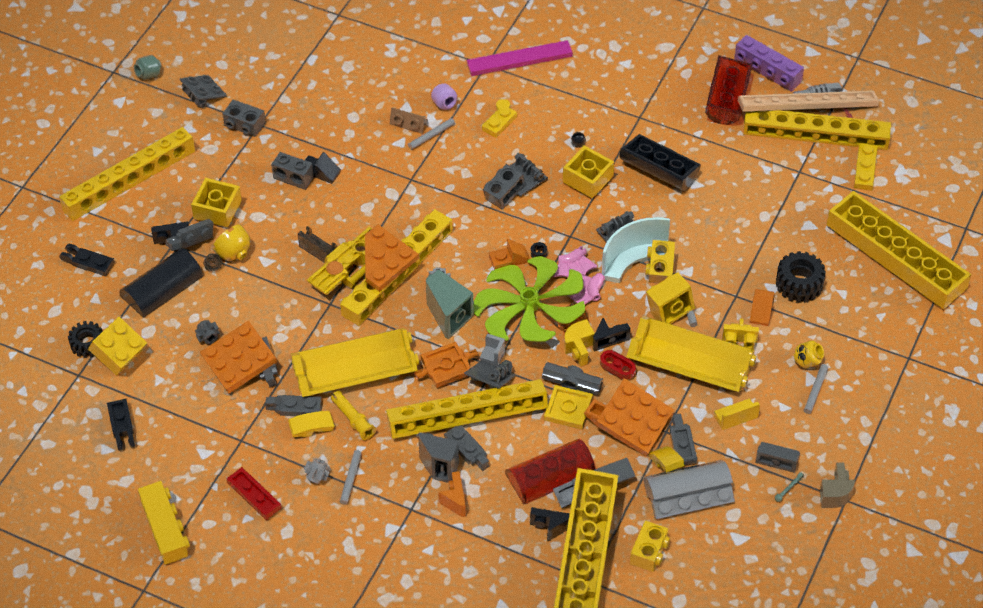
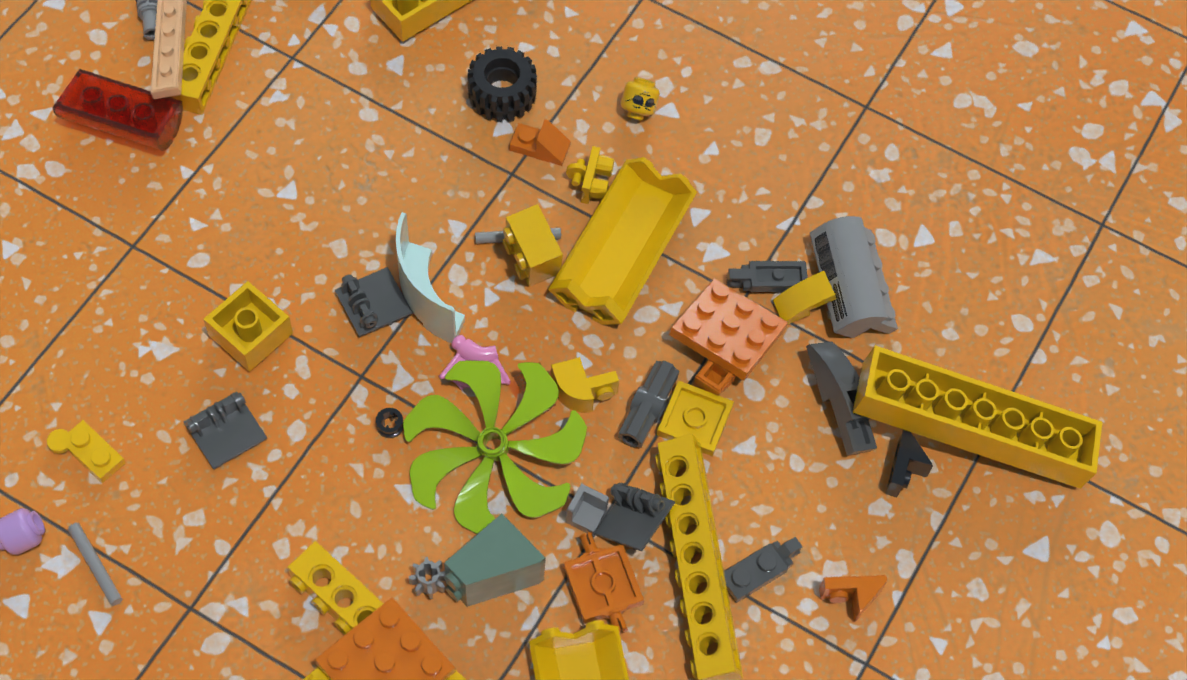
camera: 90 degrees left, 10 degrees up
medium nougat hinge [389,107,428,133] -> none
dark grey slope [418,432,459,483] -> none
dark grey brick [483,164,526,210] -> none
orange slope [489,239,530,270] -> none
clear red brick [505,438,595,505] -> none
bright pink arm [553,246,597,278] -> none
black hinge [571,132,585,148] -> none
black slope [593,318,630,351] -> none
red plate [600,350,636,380] -> none
black brick [620,134,701,191] -> none
yellow brick [630,520,670,572] -> none
yellow brick [645,240,675,283] -> none
yellow panel [714,398,760,430] -> none
medium lavender brick [734,35,804,92] -> none
dark grey panel [755,442,800,473] -> none
sand green hinge [775,472,804,502] -> none
light grey bar [803,364,828,414] -> none
dark tan brick [820,463,855,508] -> none

